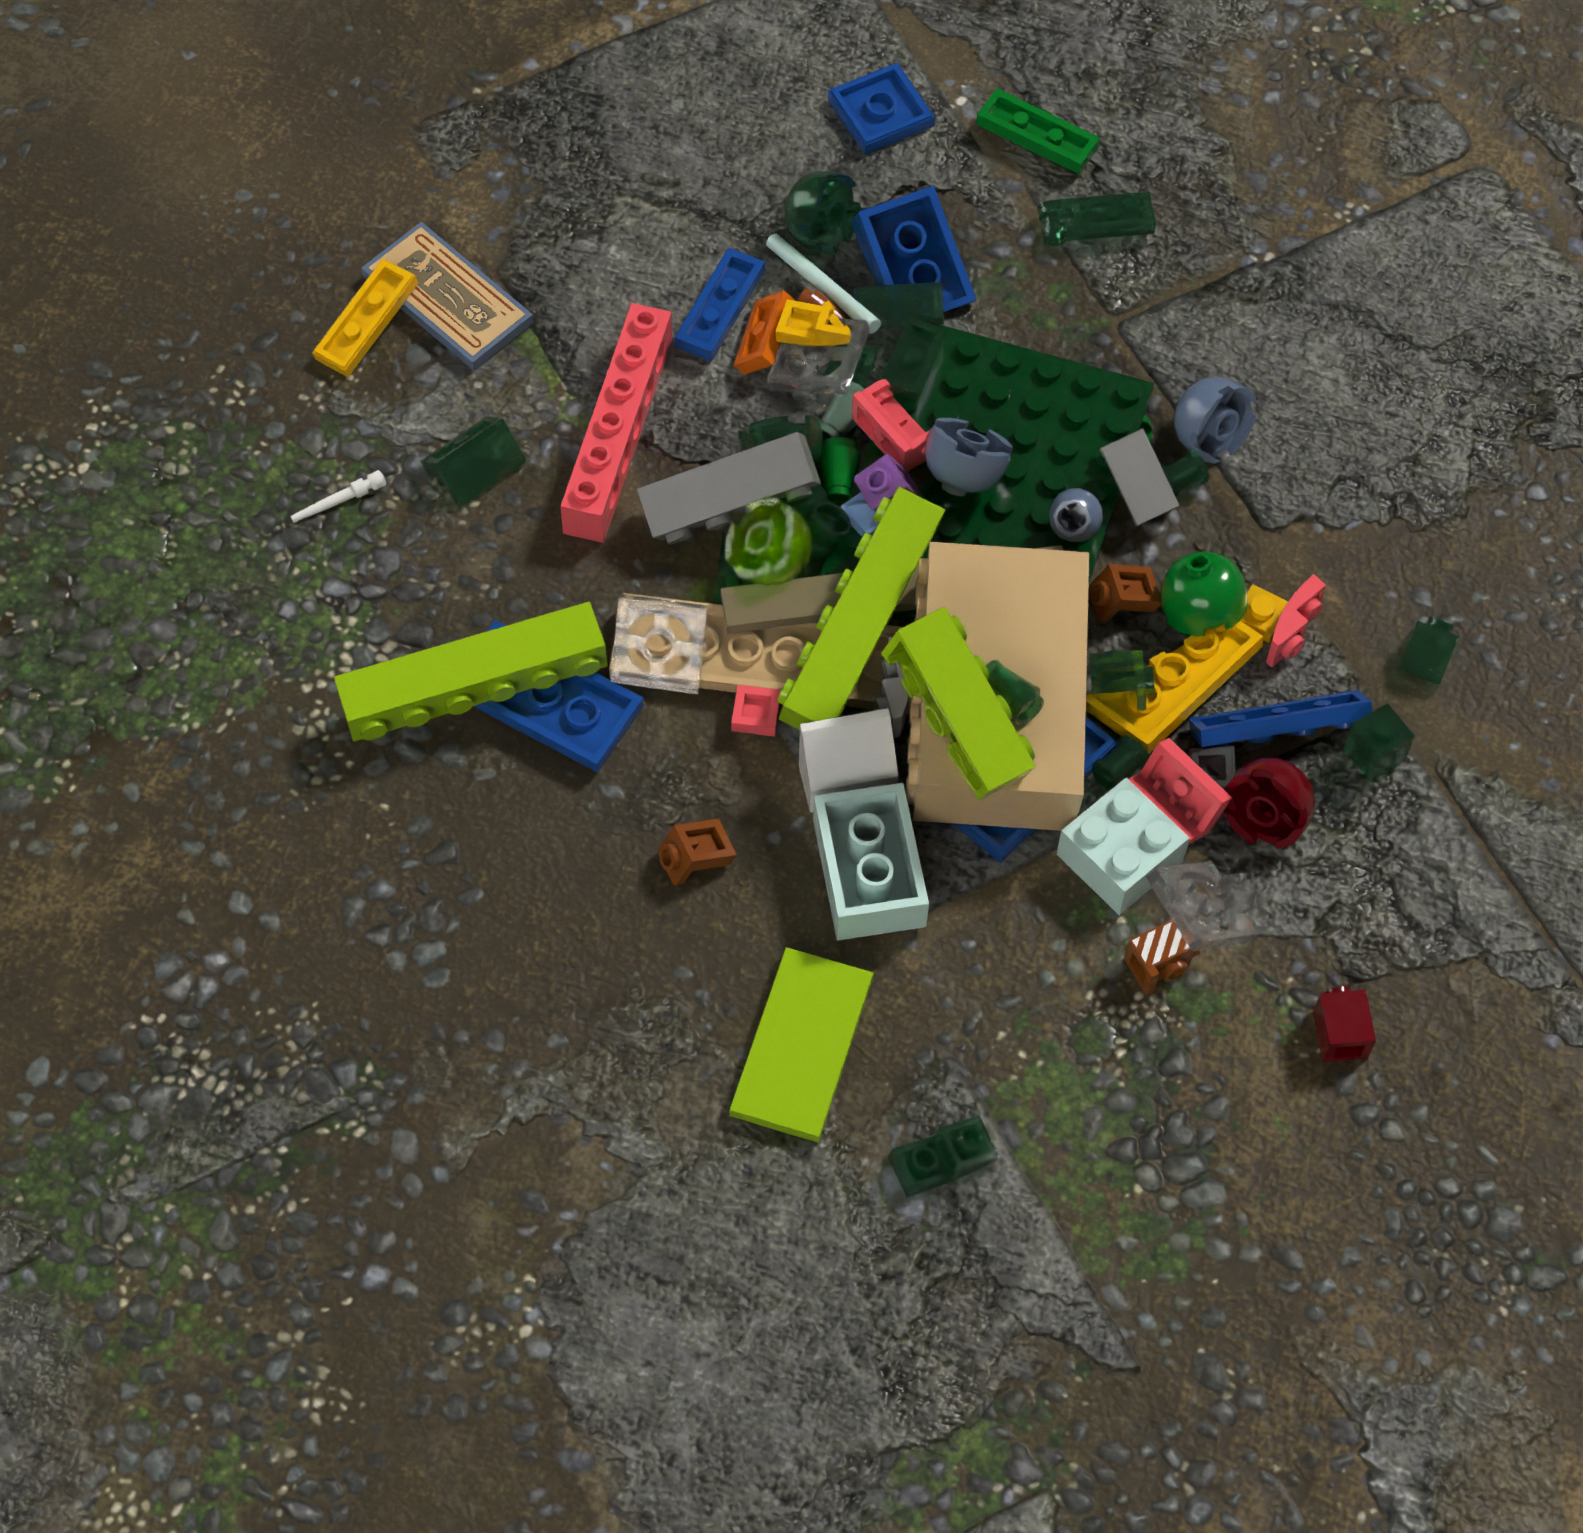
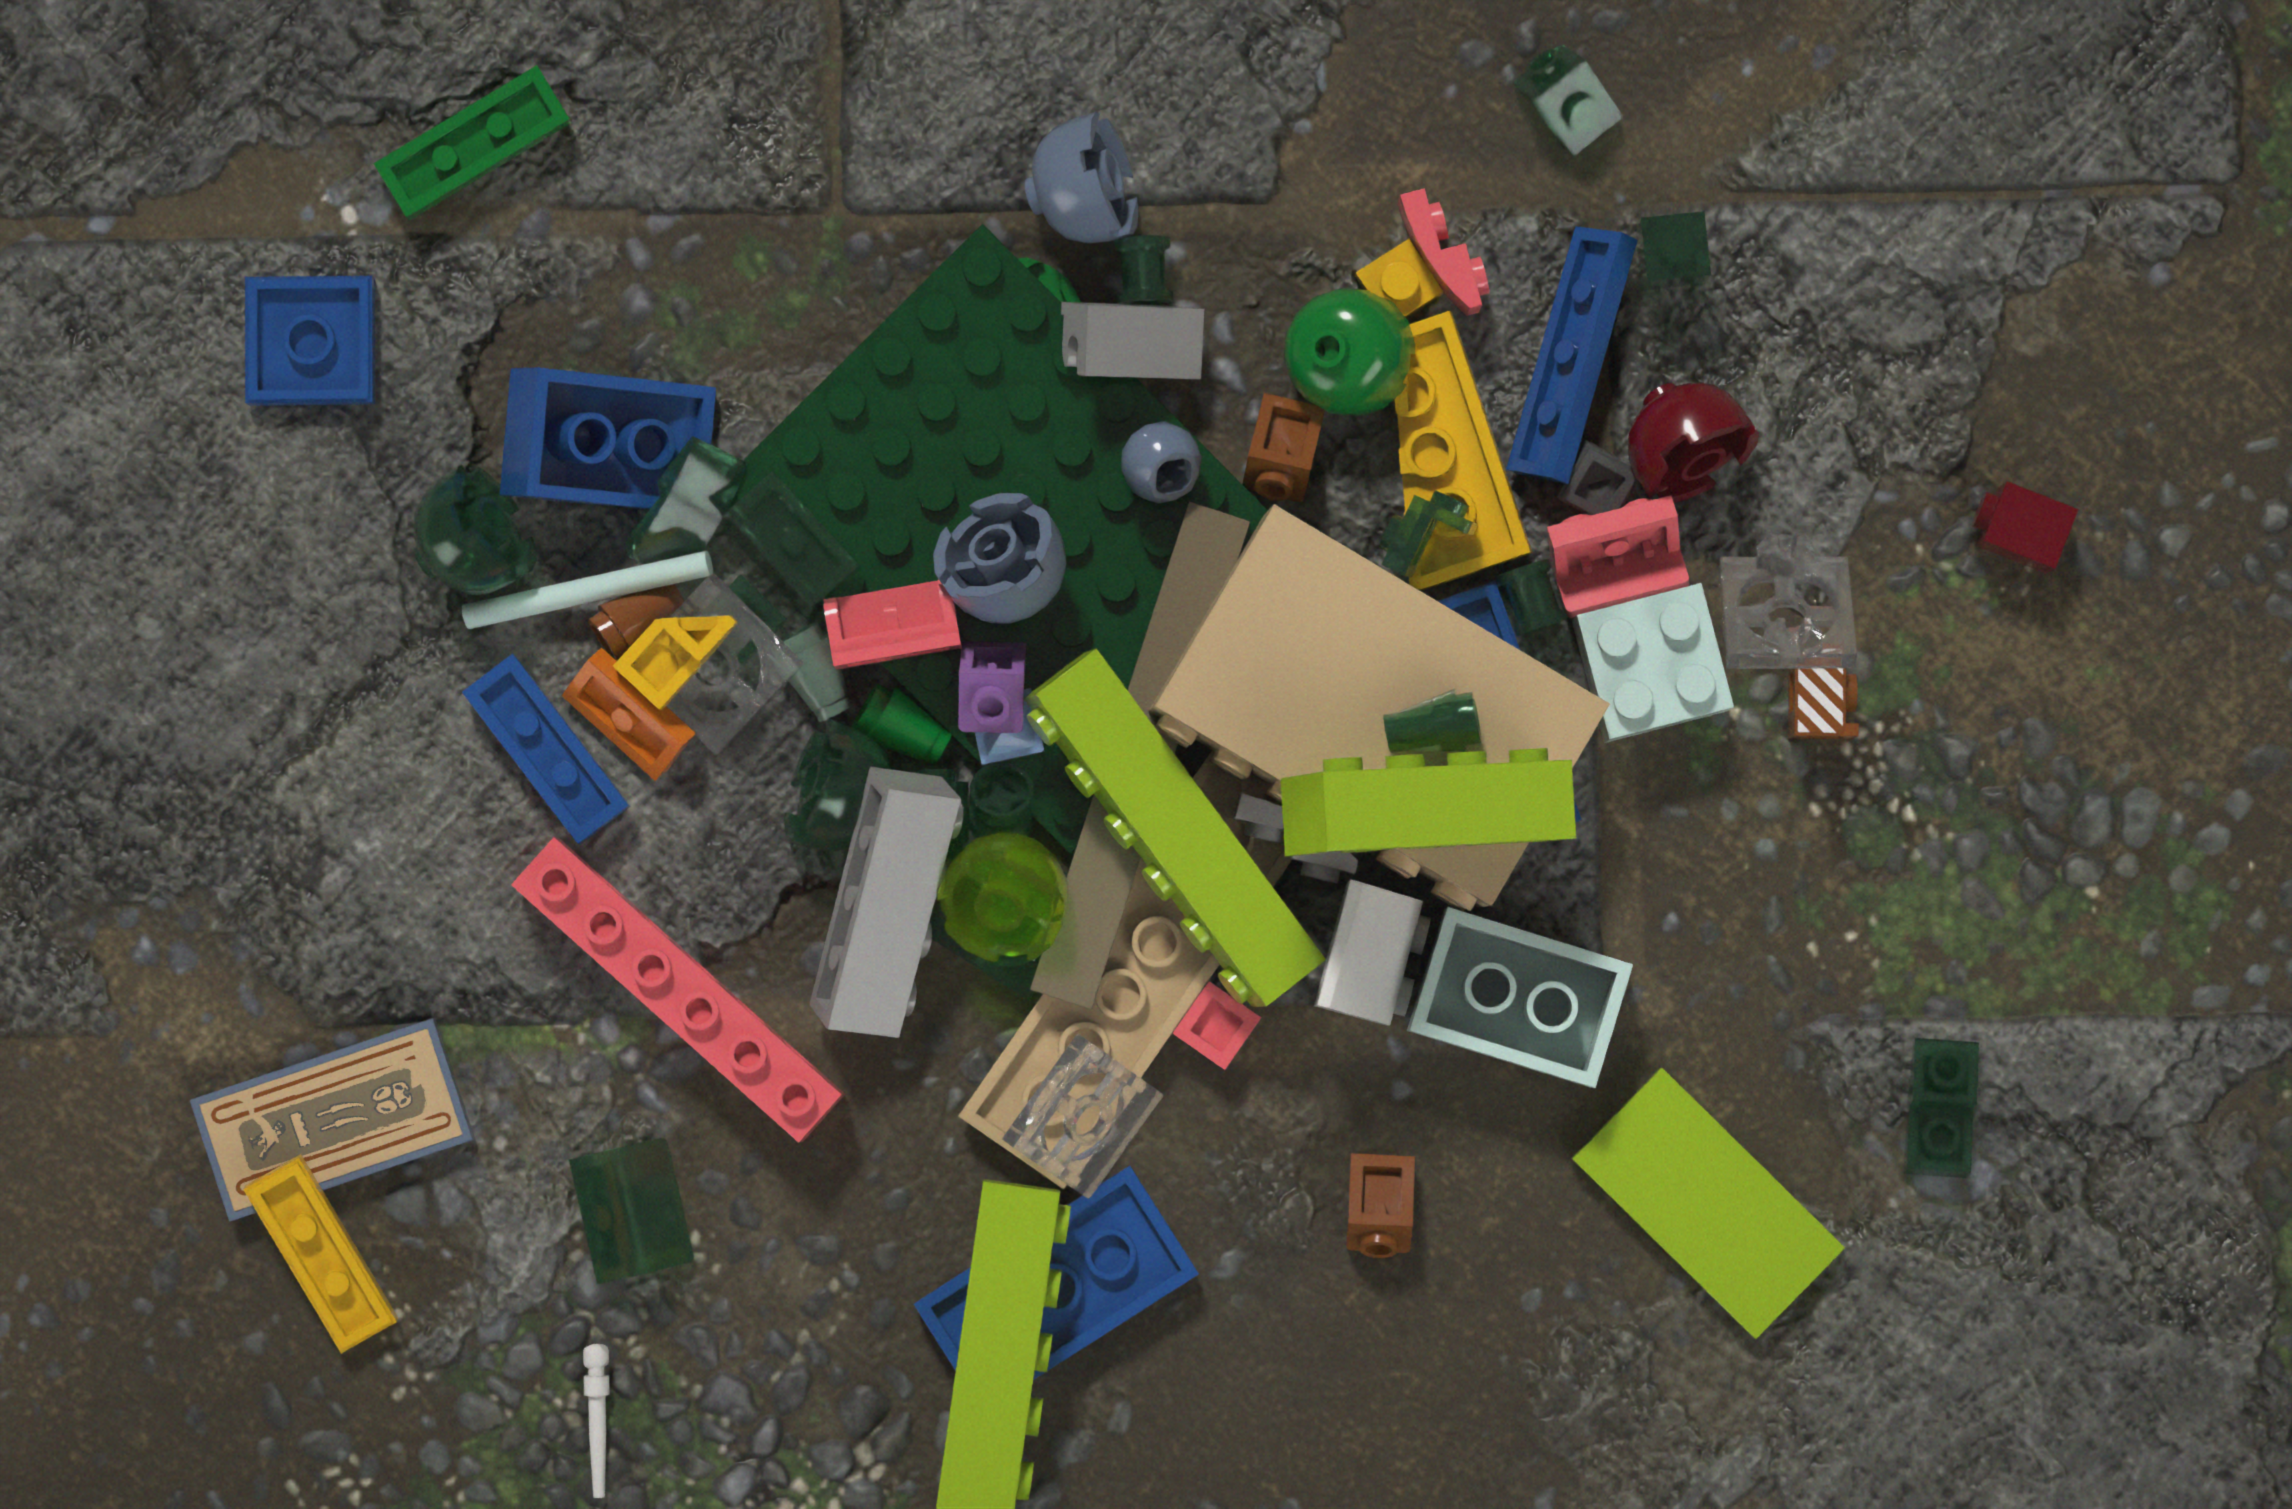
camera: 60 degrees left, 25 degrees up
clear green plate [1037,192,1156,247] -> none

